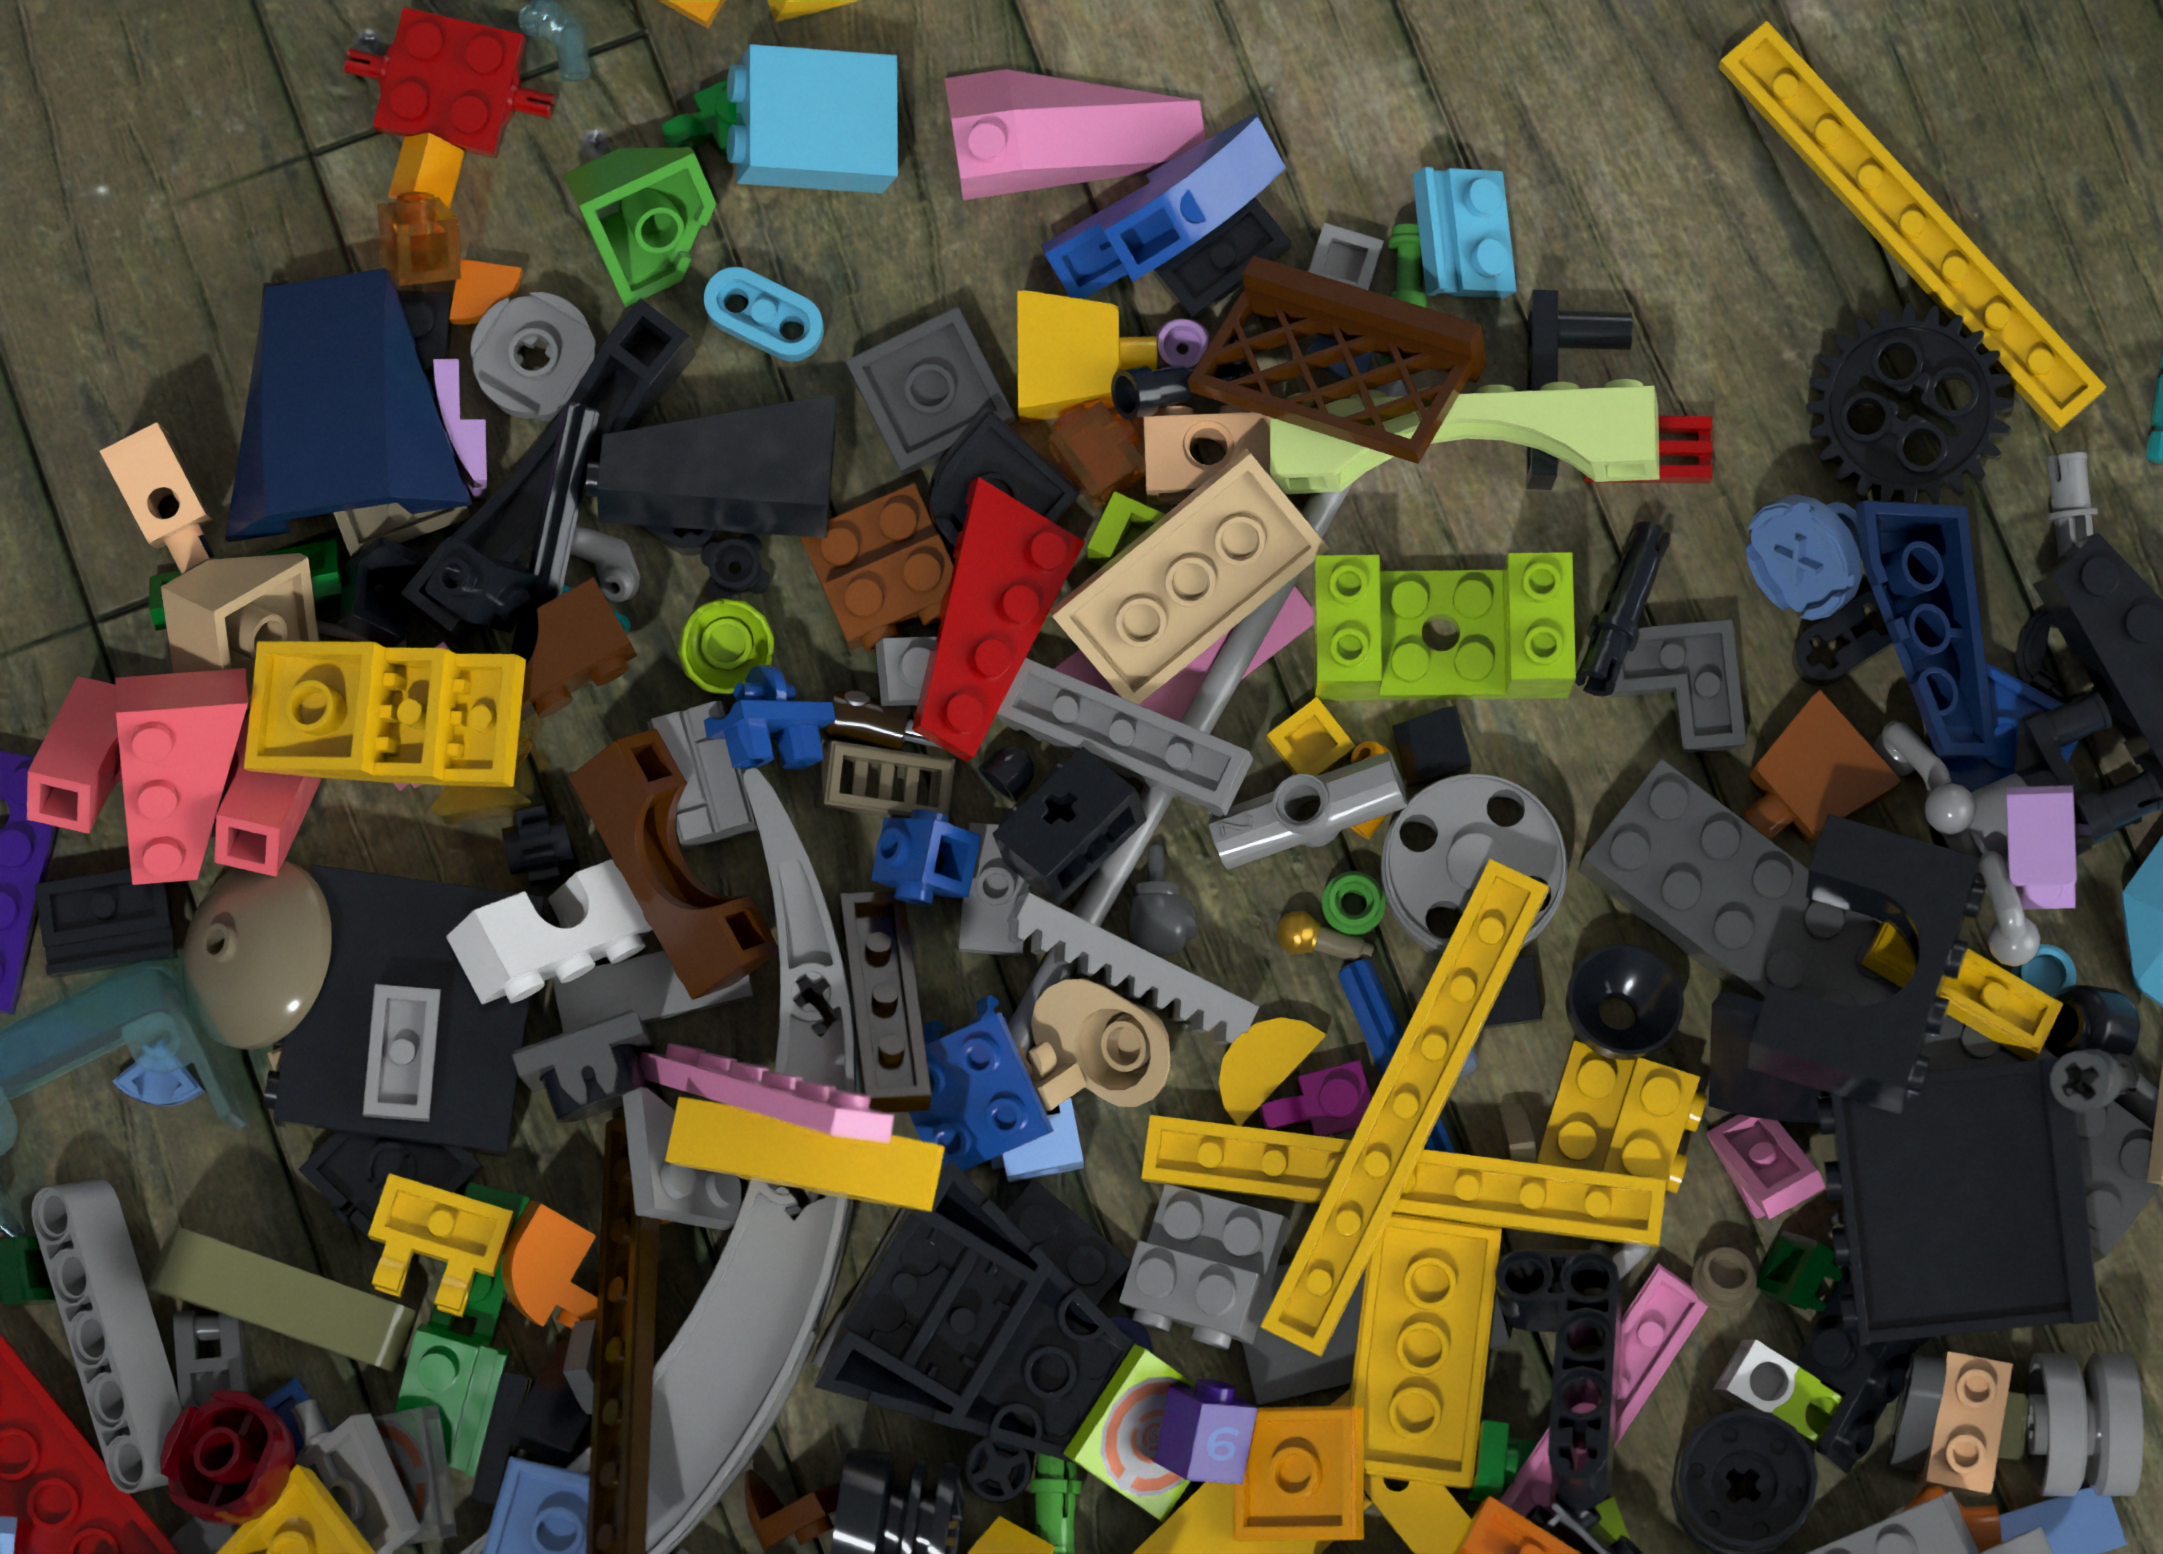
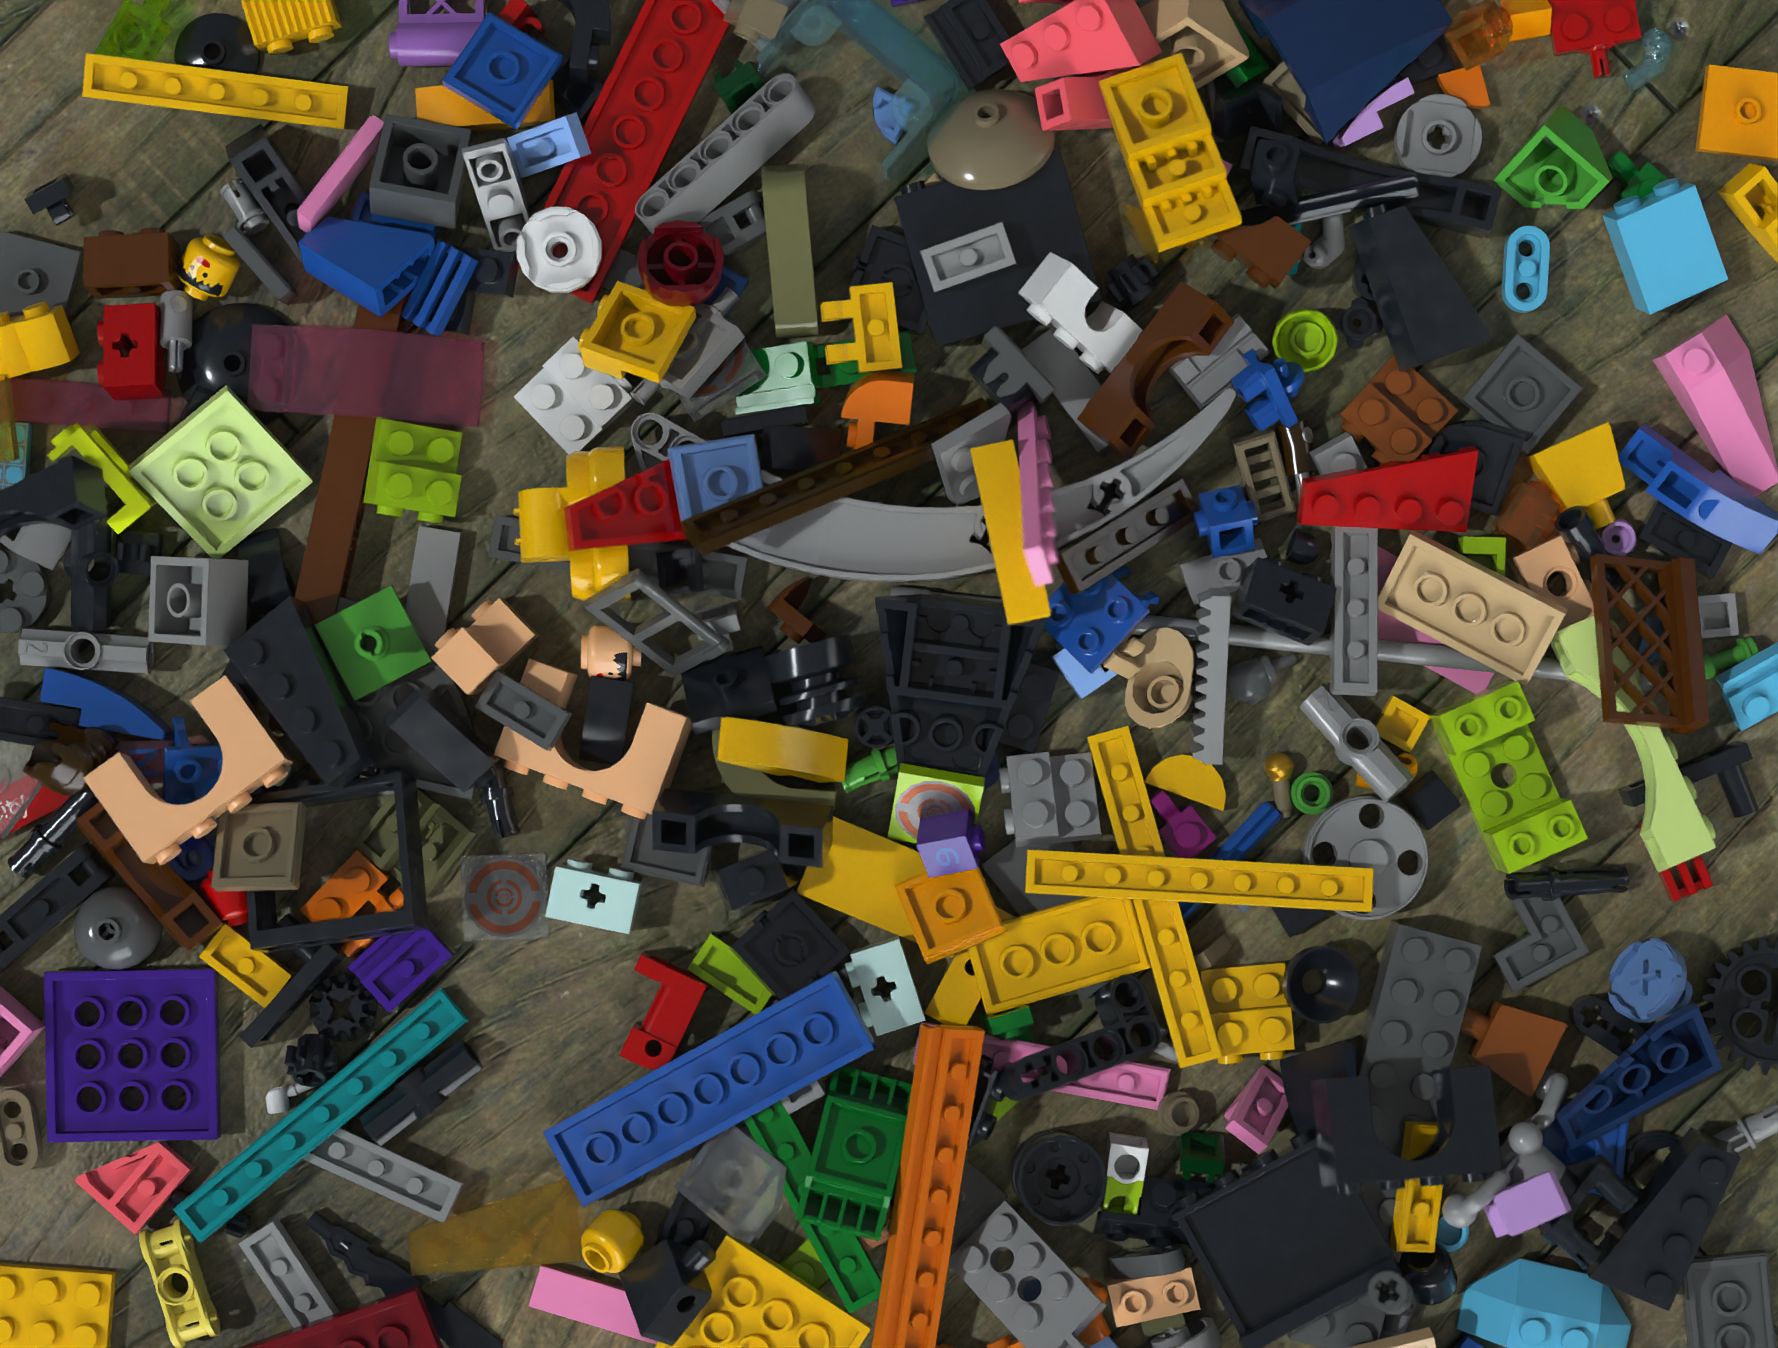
camera: 65 degrees right, 10 degrees up
dark grey tile [563,1319,596,1414] -> none

